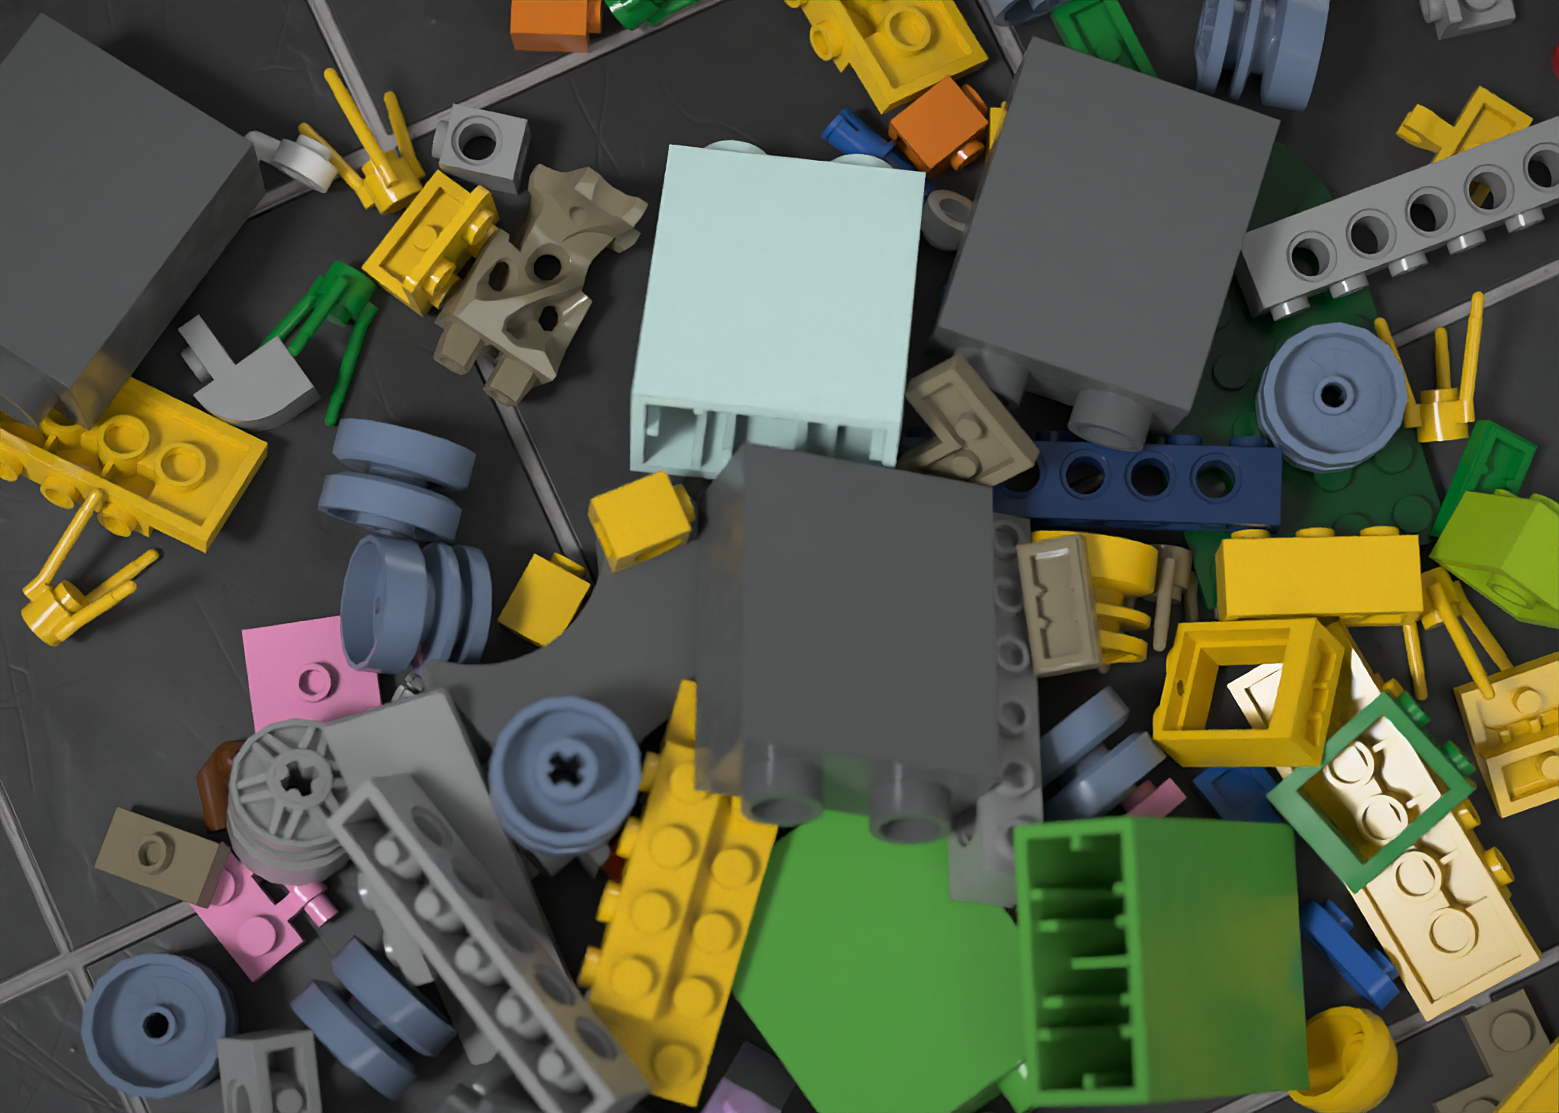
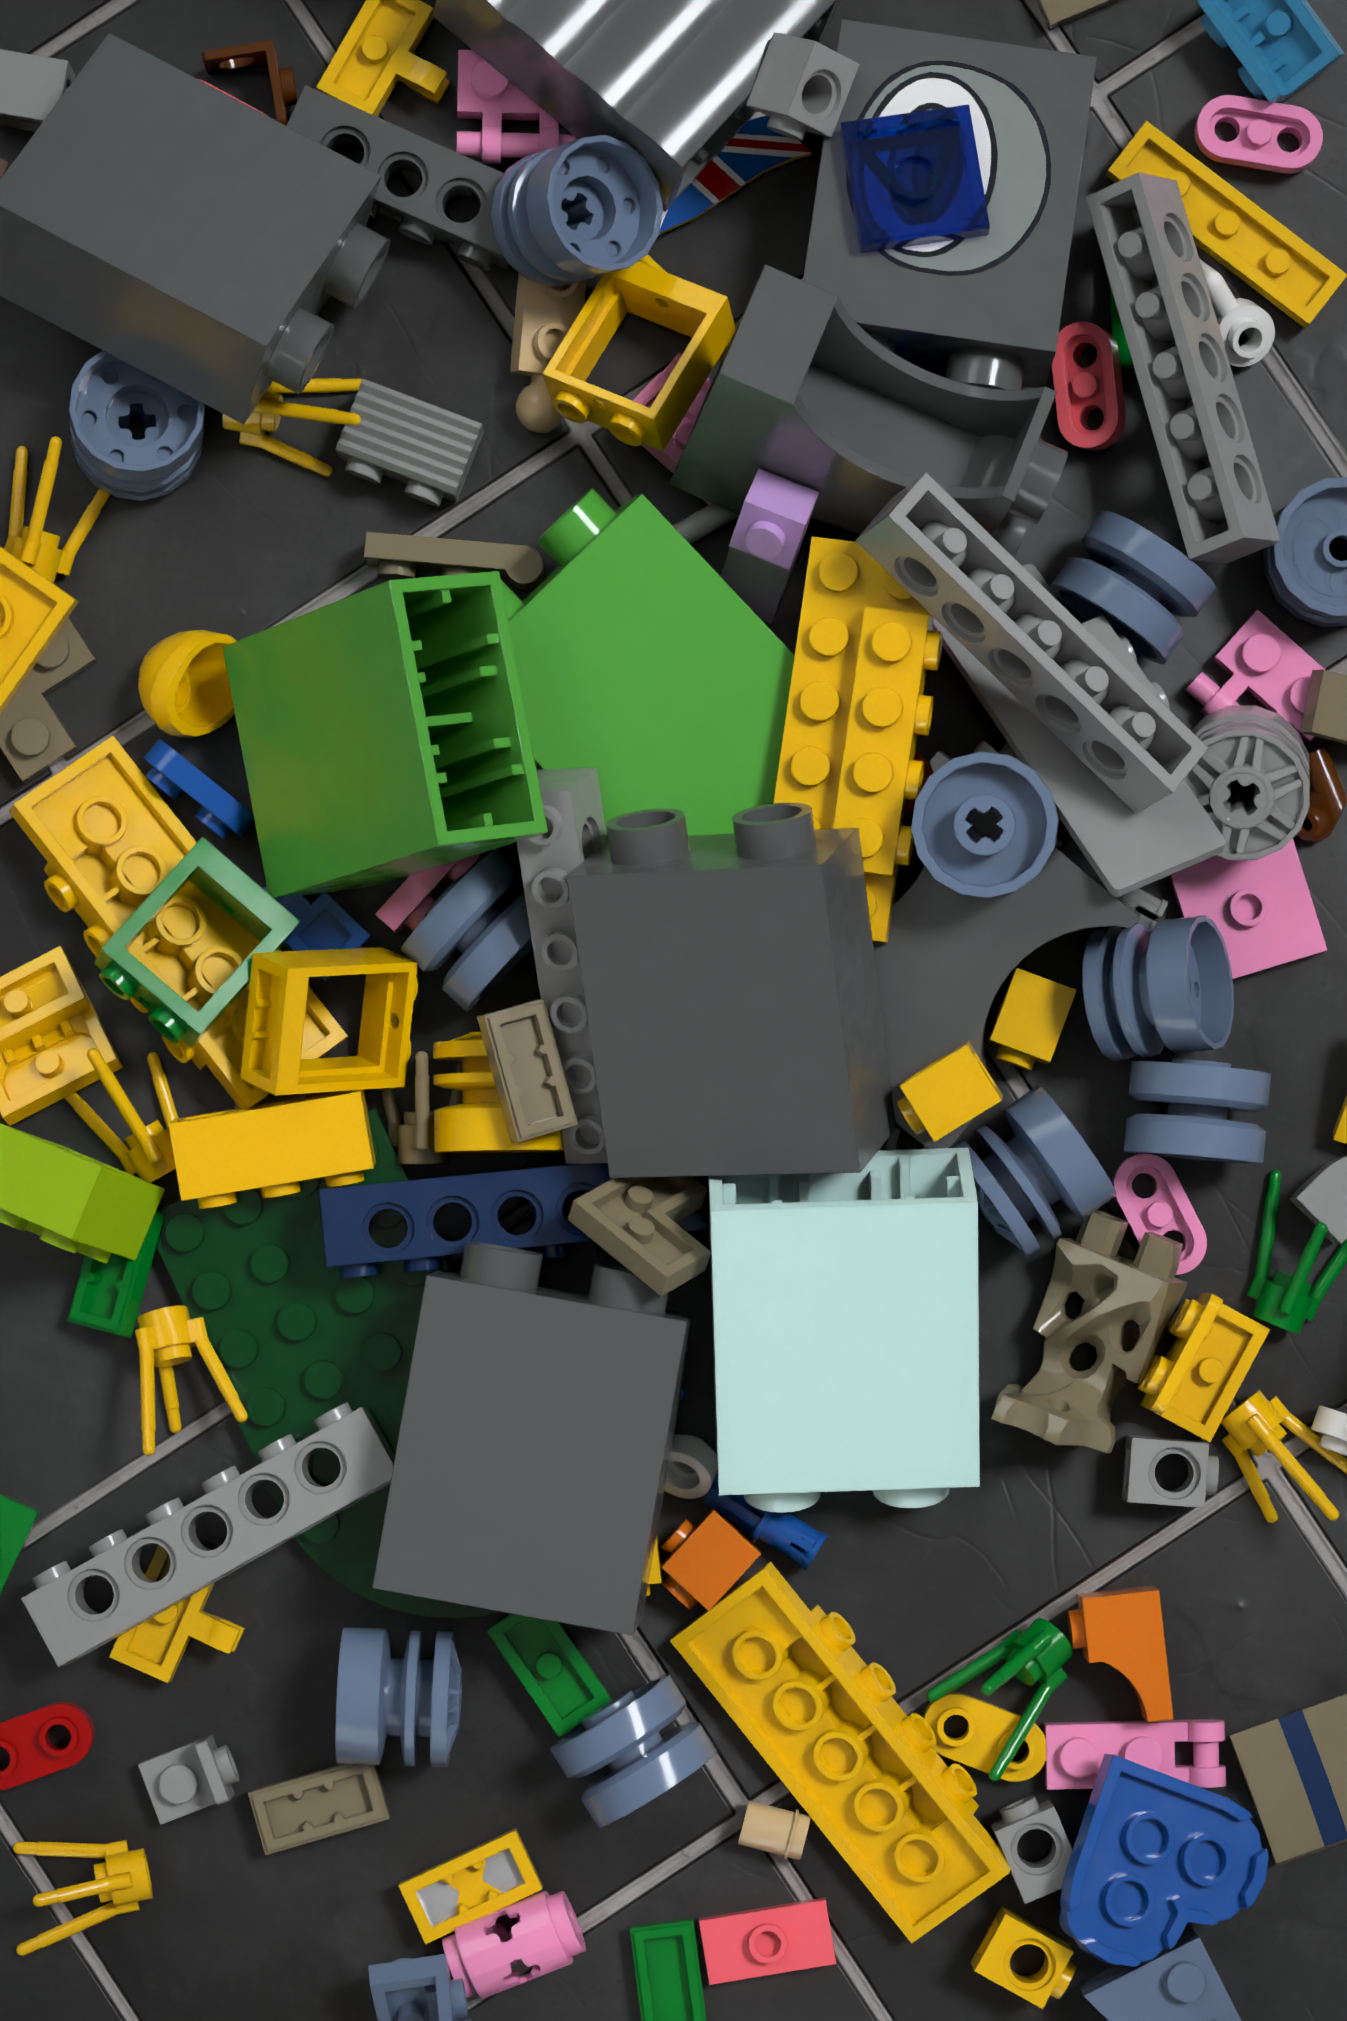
camera: 170 degrees right, 5 degrees up
sand blue wheel [1255,322,1408,474] -> none
none -> sand blue wheel [950,1085,1117,1259]
none -> bright pink plate [1112,1154,1207,1275]

